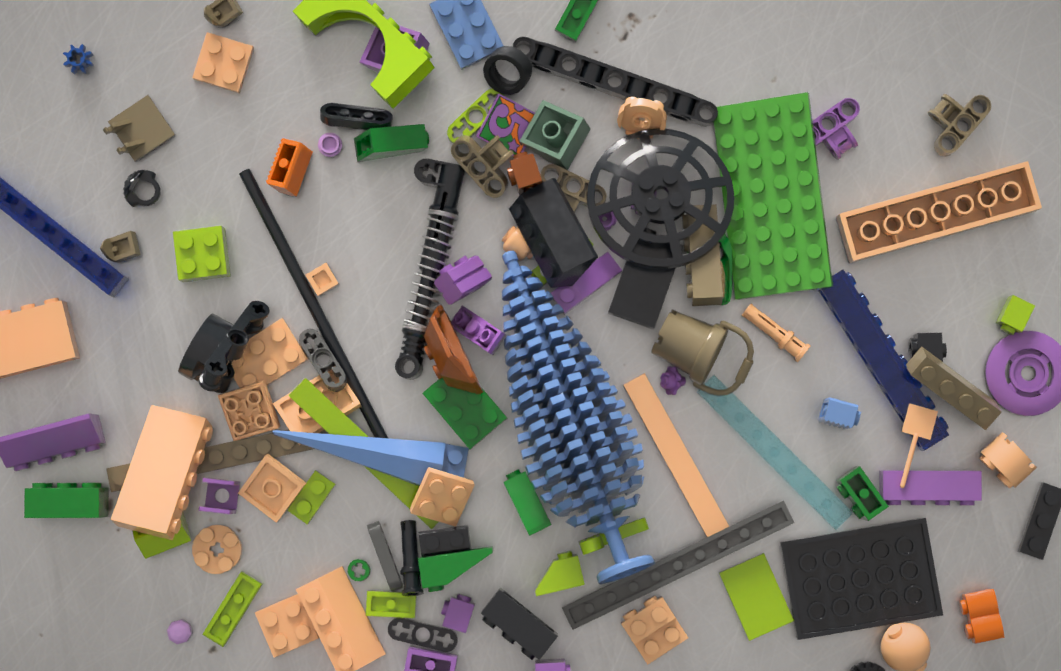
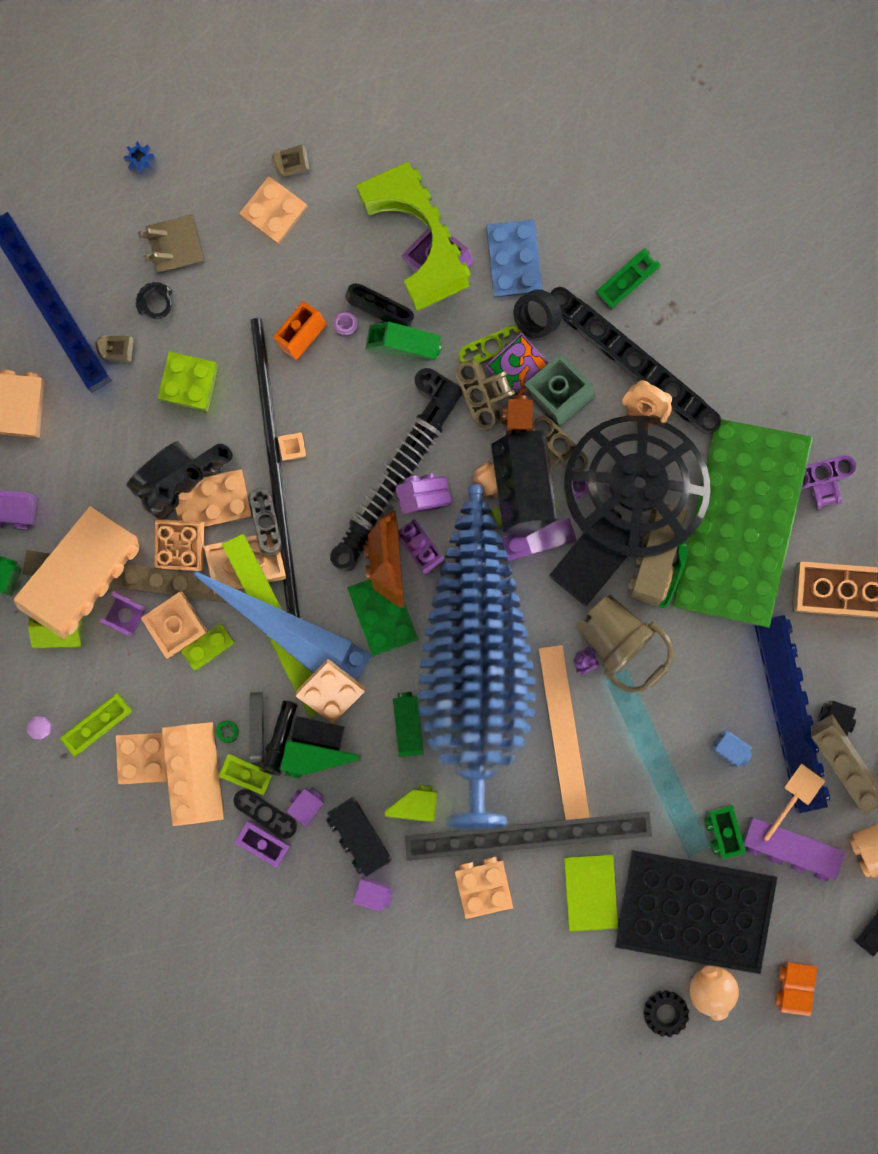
camera: 15 degrees right, 0 degrees up
light nougat plate [192,525,242,574] -> none
lime beam [578,517,649,555] -> none
light nougat pin [741,303,811,363] -> none

